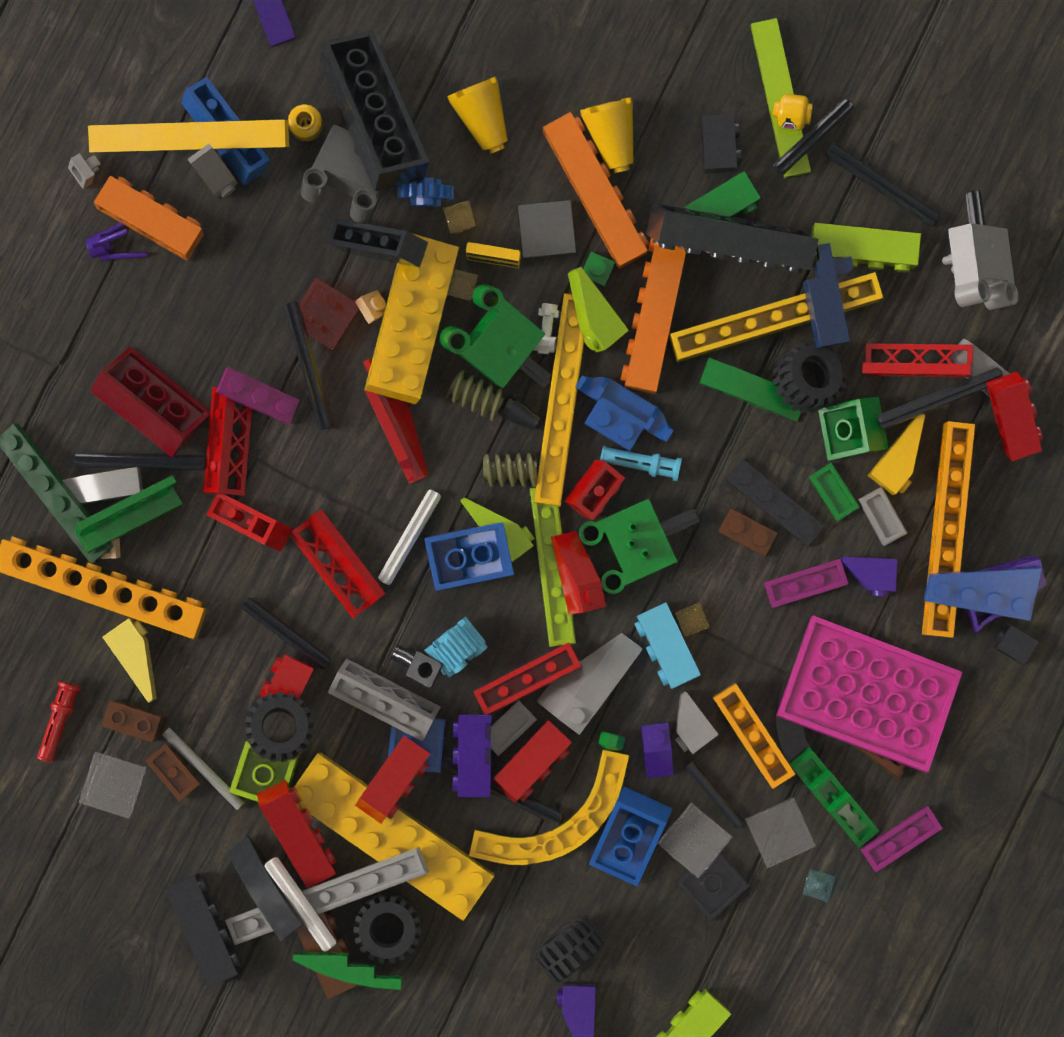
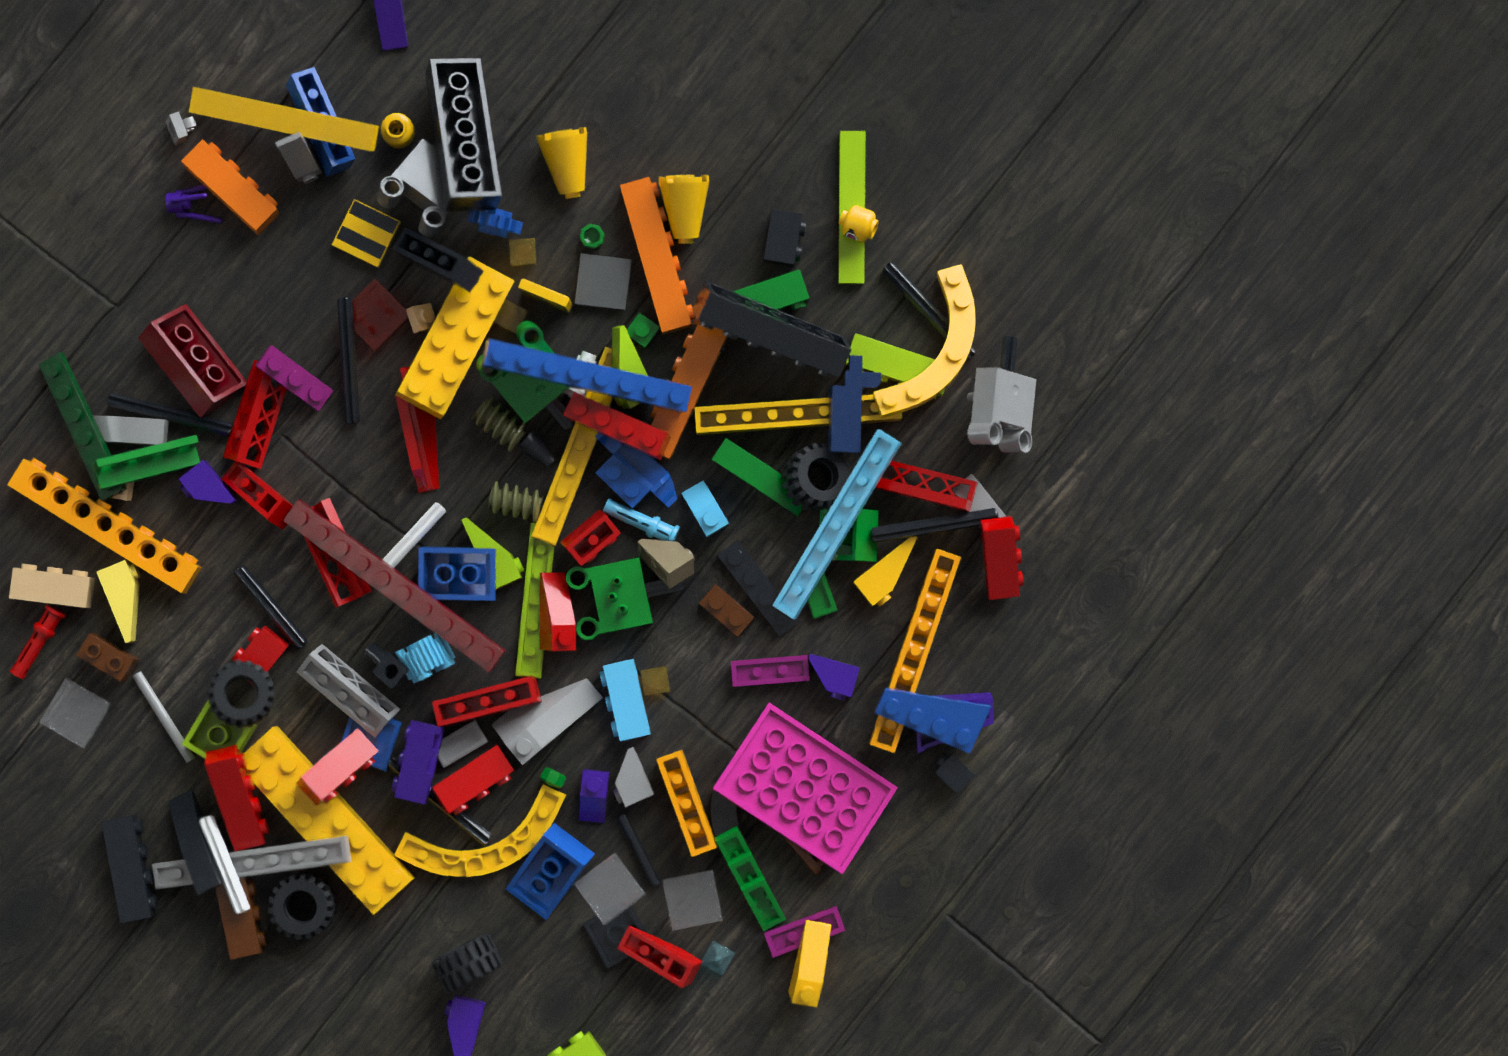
camera: 10 degrees right, 0 degrees up
reddish brown plate [145,743,201,801] -> none
green slope [293,952,403,990] -> none
black axle [773,98,854,175] -> none
light grey tile [858,487,907,546] -> none
none -> tan brick [9,564,95,608]
none -> dark purple slope [179,460,239,505]
none -> dark red plate [283,499,506,672]
none -> tile [332,199,401,268]
none -> blue brick [481,339,692,413]
none -> red brick [563,392,671,460]
none -> green tile [579,224,605,250]
none -> red slope [617,926,703,988]
none -> dark tan slope [638,539,695,588]
none -> medium azure slope [681,481,729,537]
none -> medium azure plate [772,429,901,619]
none -> yellow slope [788,920,831,1007]
none -> yellow plate [873,264,975,418]

